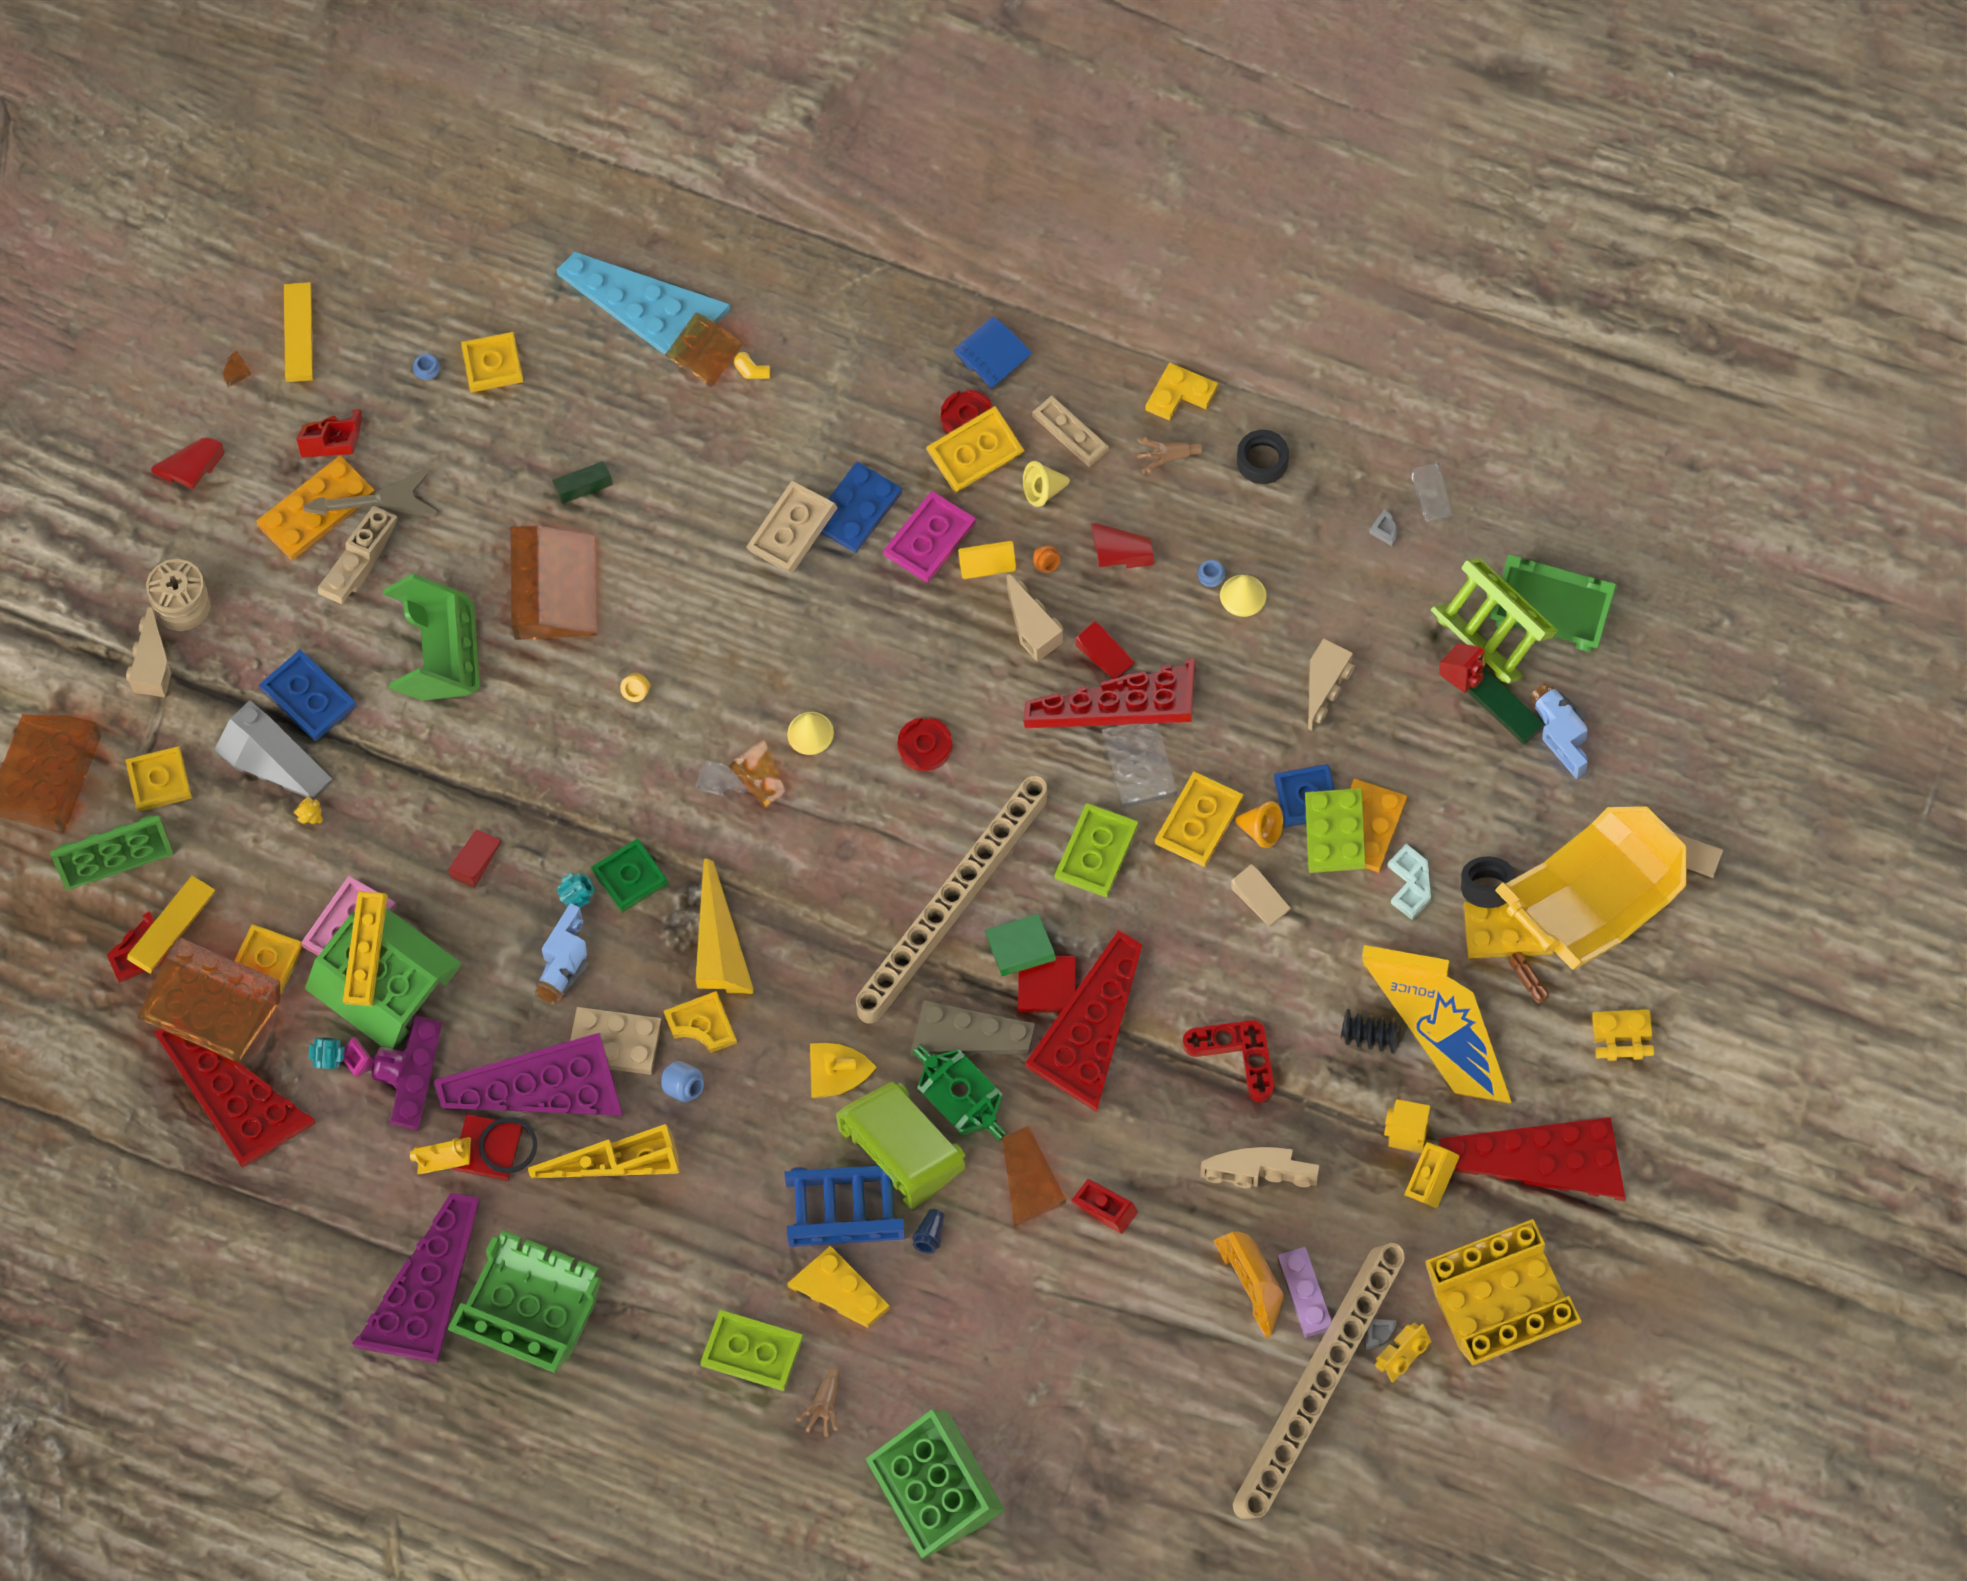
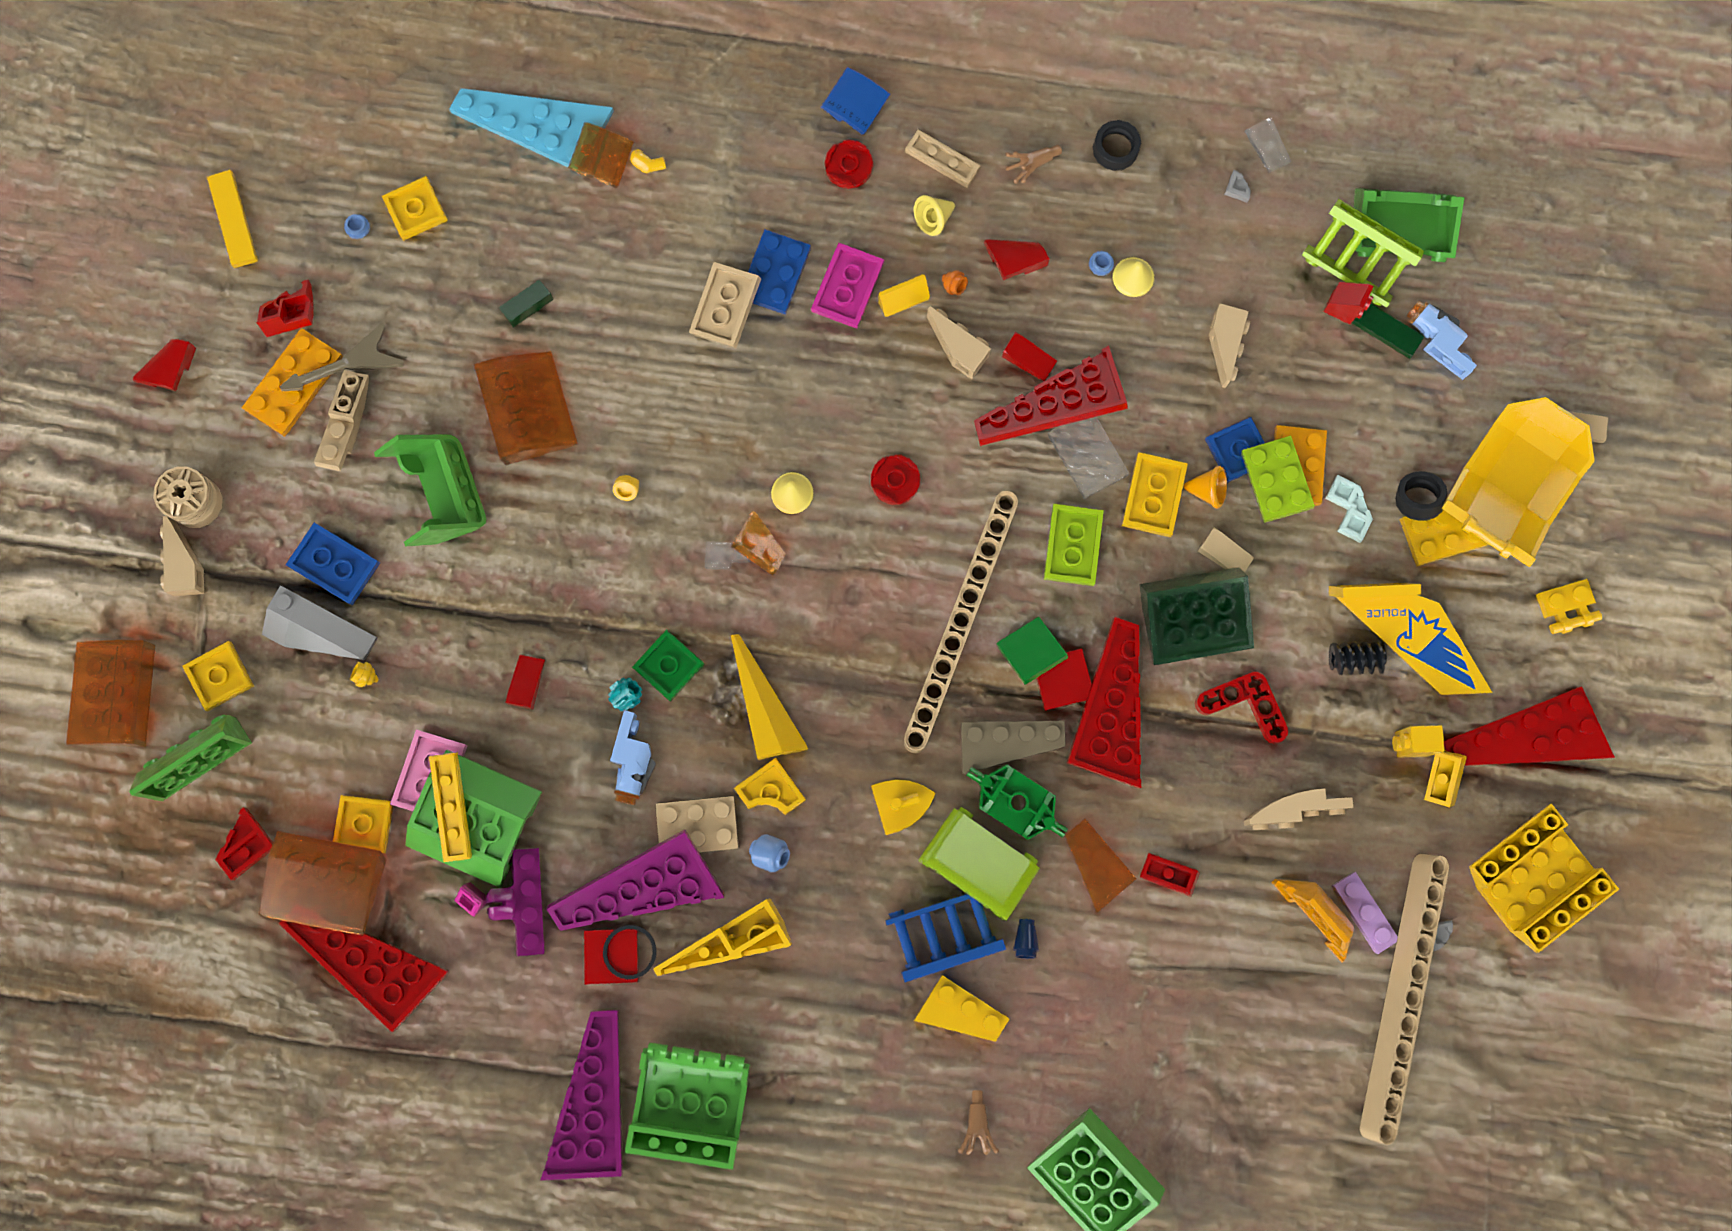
camera: 20 degrees left, 15 degrees up
yellow tile [127,876,215,974] -> none
clear orange tile [223,351,251,387] -> none
teal gear [308,1037,345,1069] -> none
yellow hinge [410,1137,471,1175] -> none
lime plate [700,1310,803,1391] -> none
yellow tile [926,406,1025,494] -> none
yellow plate [1145,362,1218,421] -> none
yellow hinge [1374,1322,1432,1383] -> none
dark orange axle [1509,952,1549,1004] -> none
none -> clear green slope [1139,567,1254,665]

